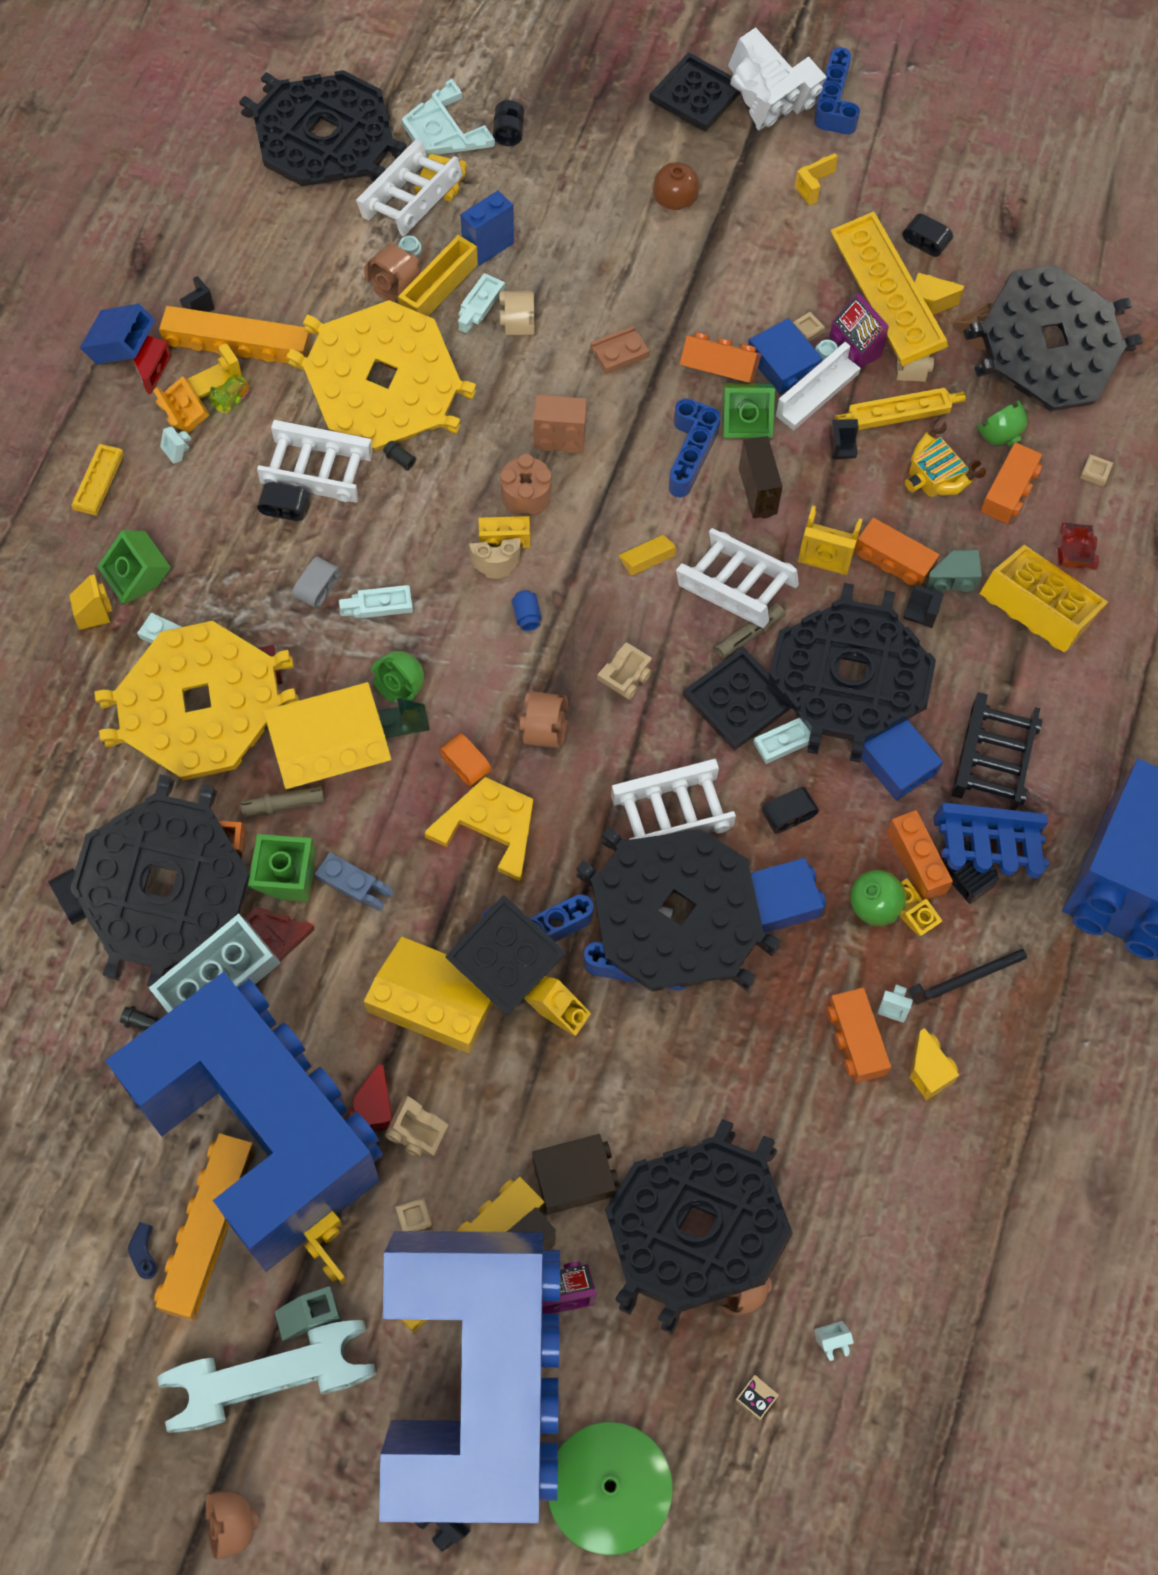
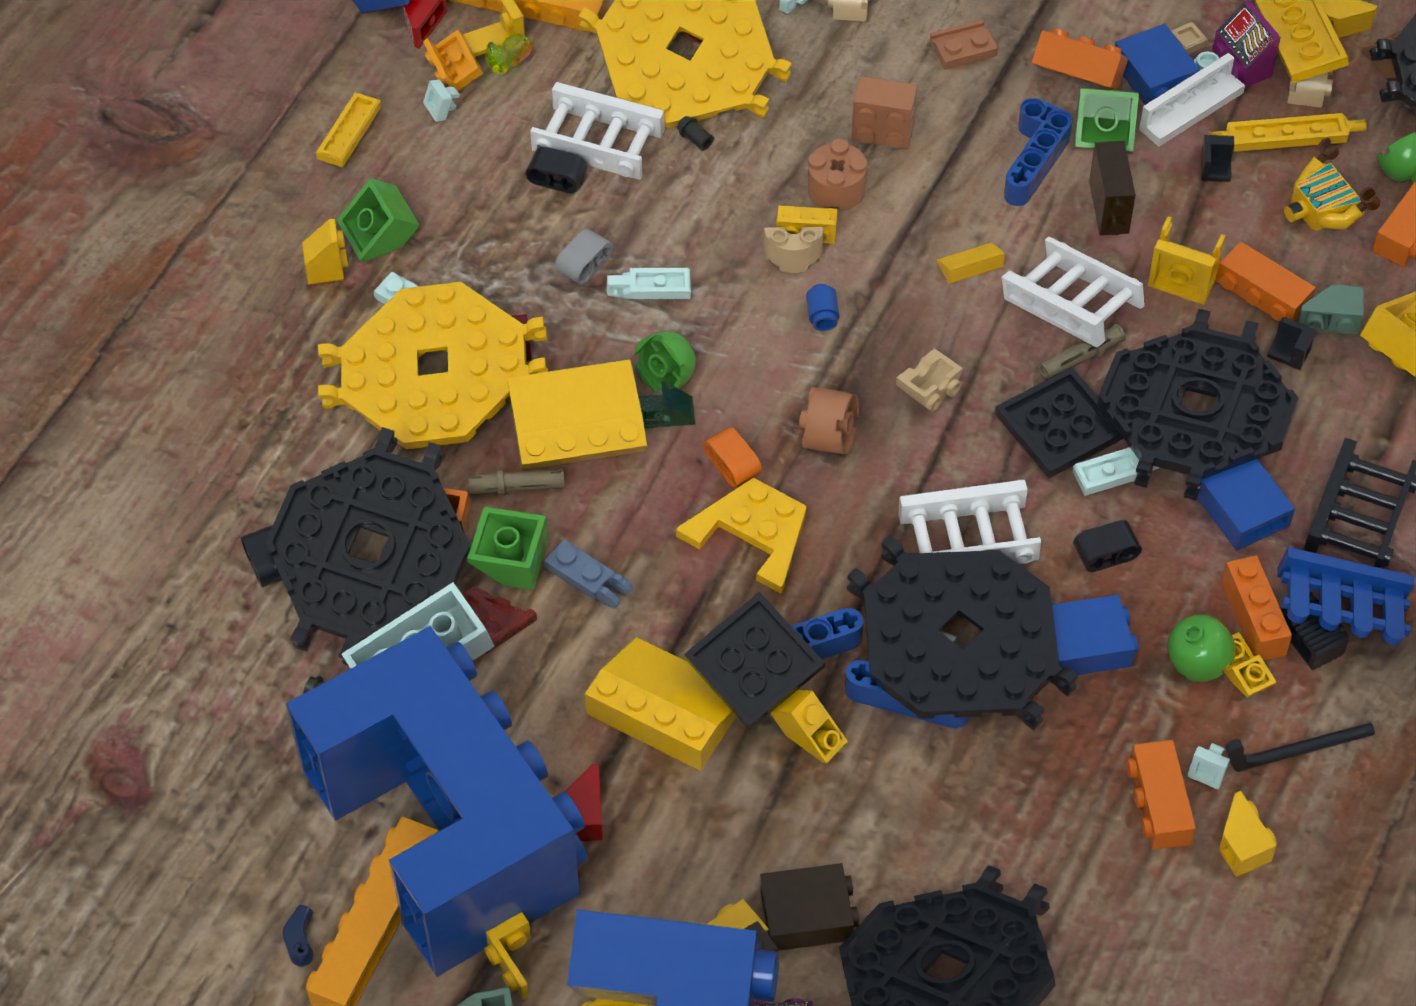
camera: 10 degrees right, 10 degrees down
tan cylinder [385,1096,448,1158] -> none

